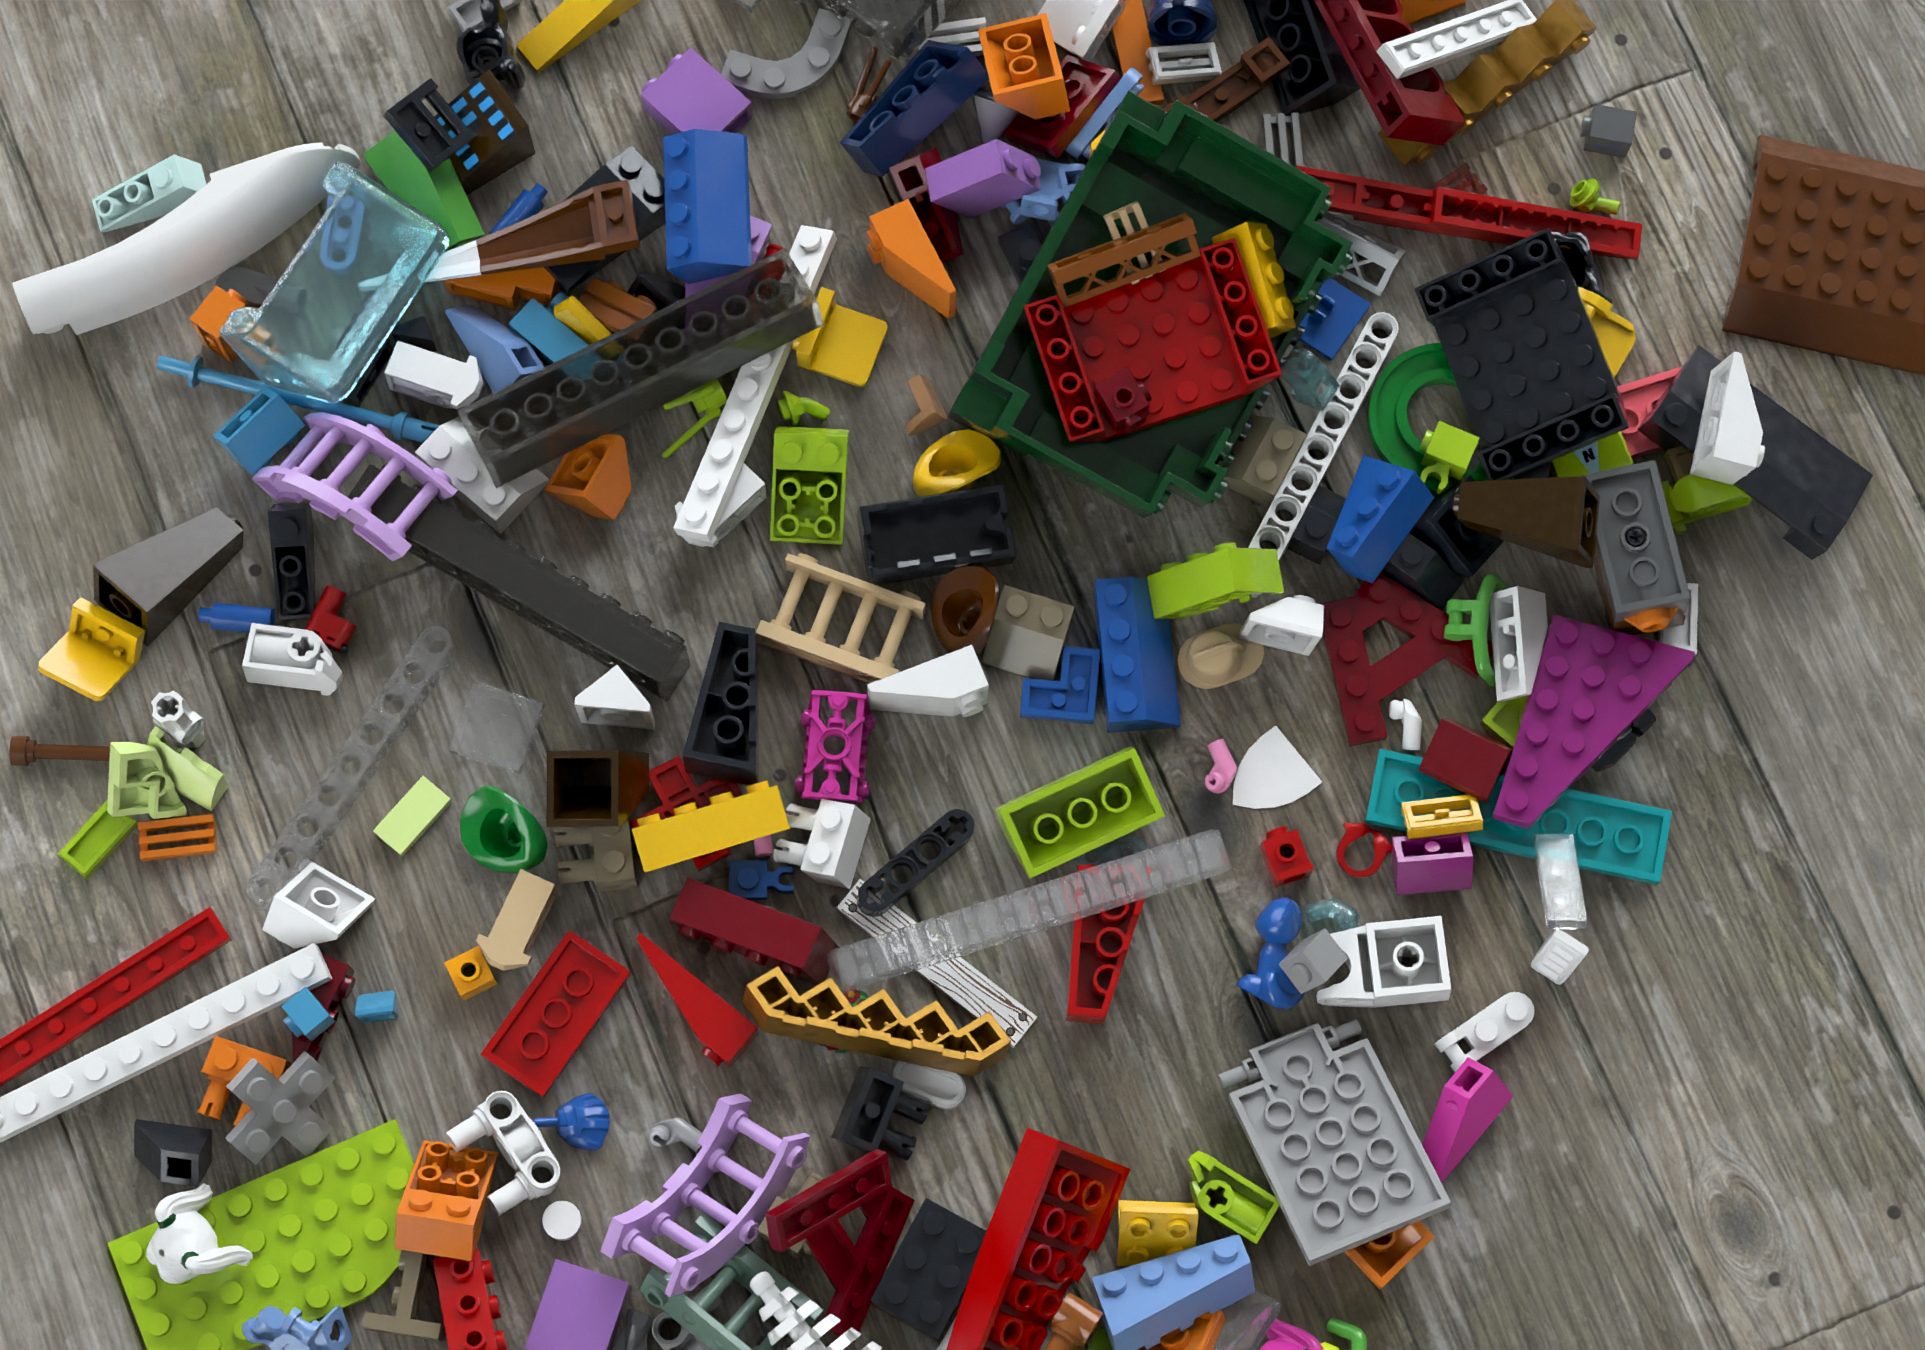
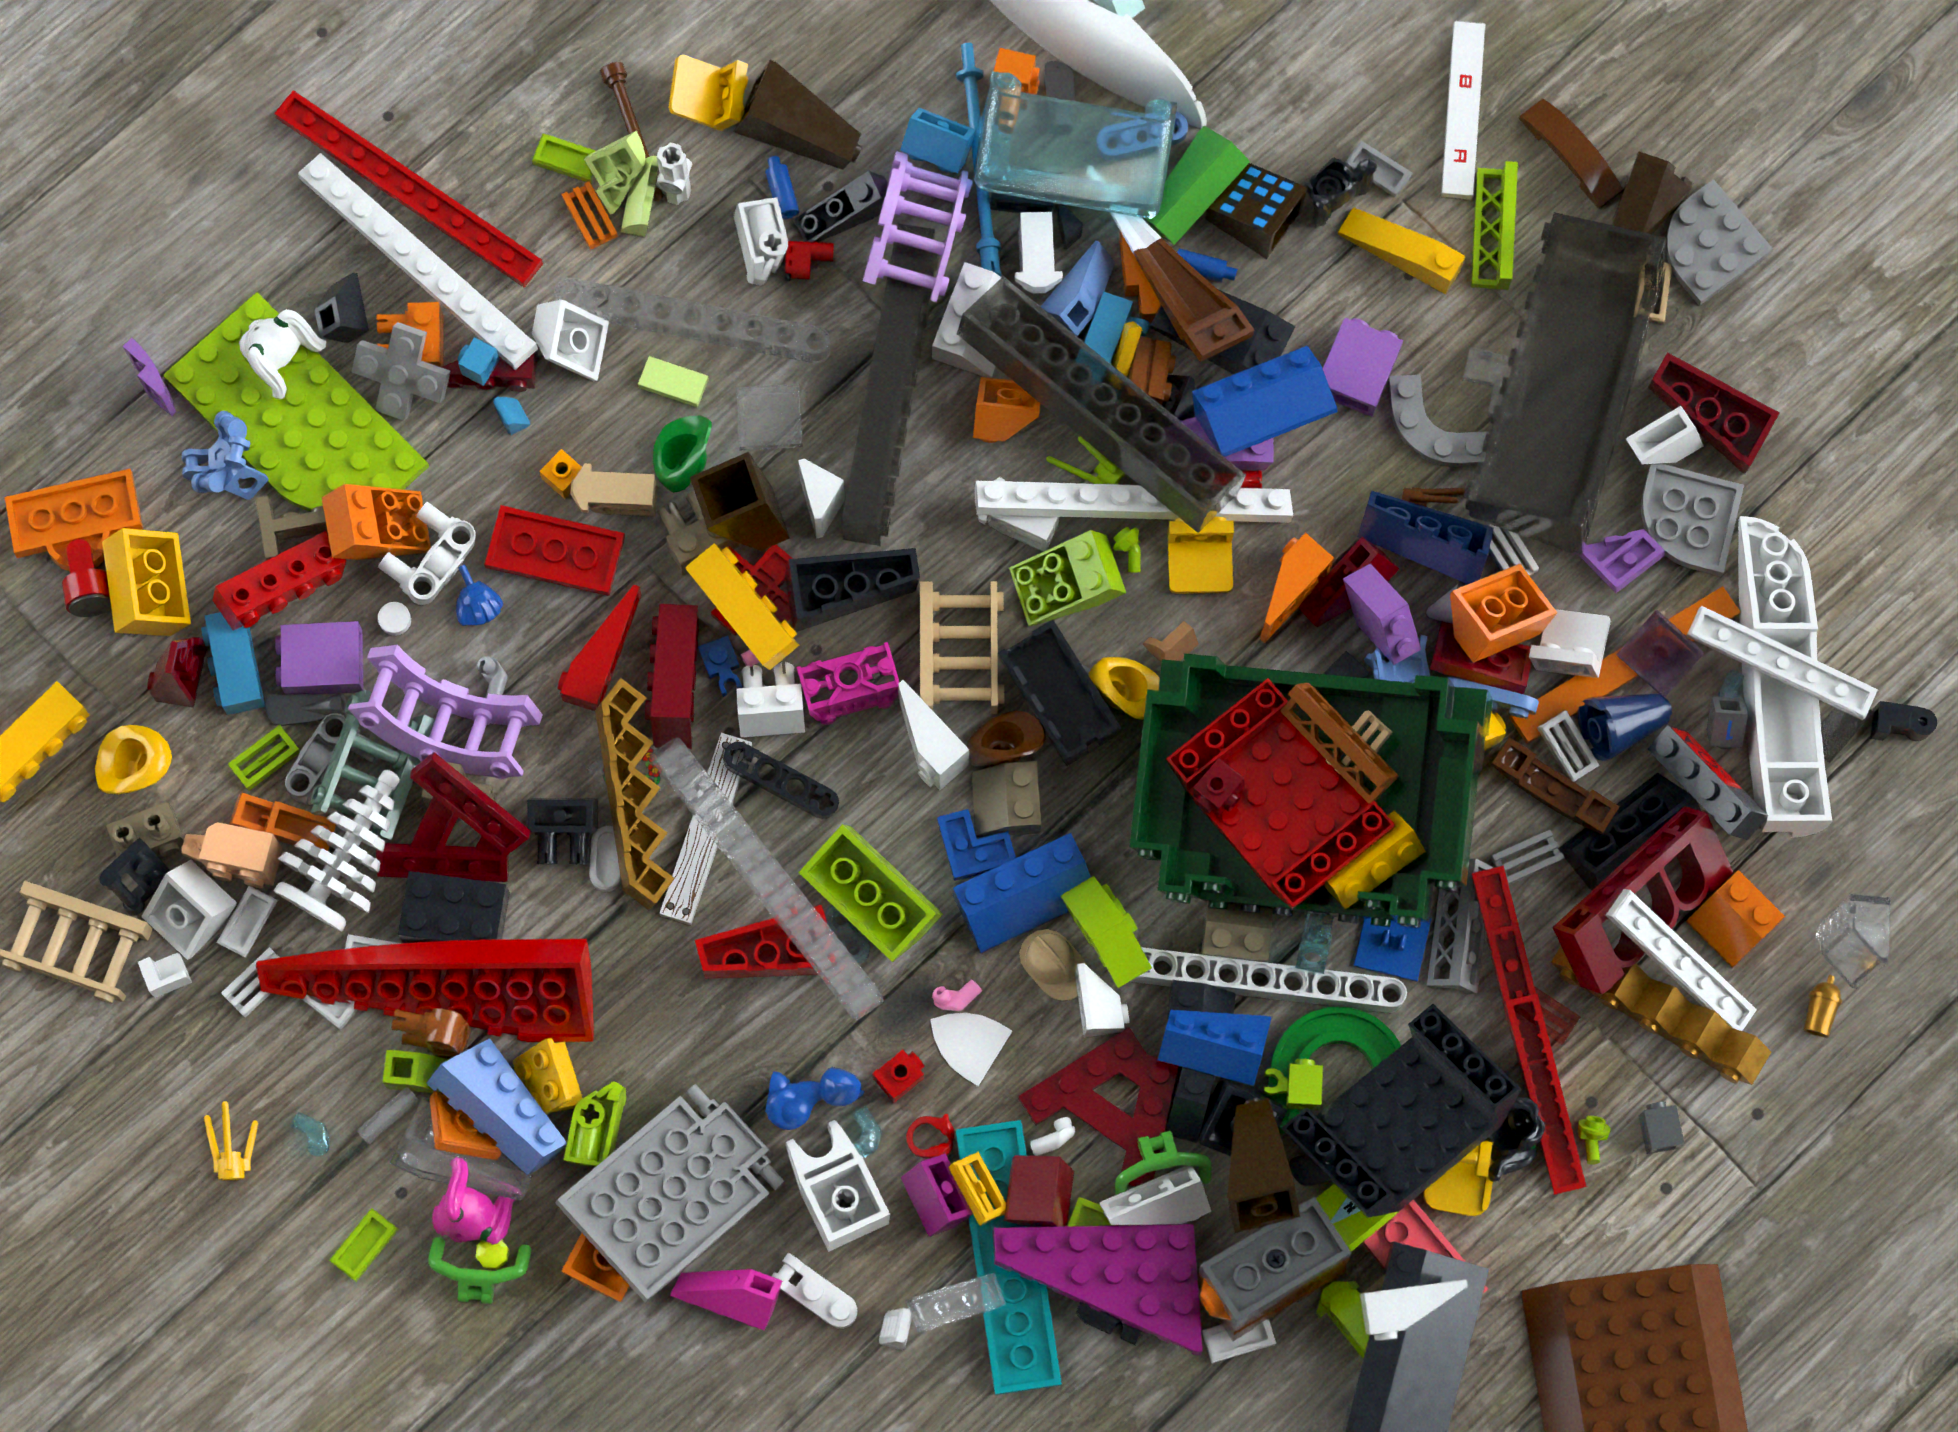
camera: 70 degrees right, 0 degrees up
black plate [383,78,478,172] -> none
light grey brick [1279,928,1348,994] -> none

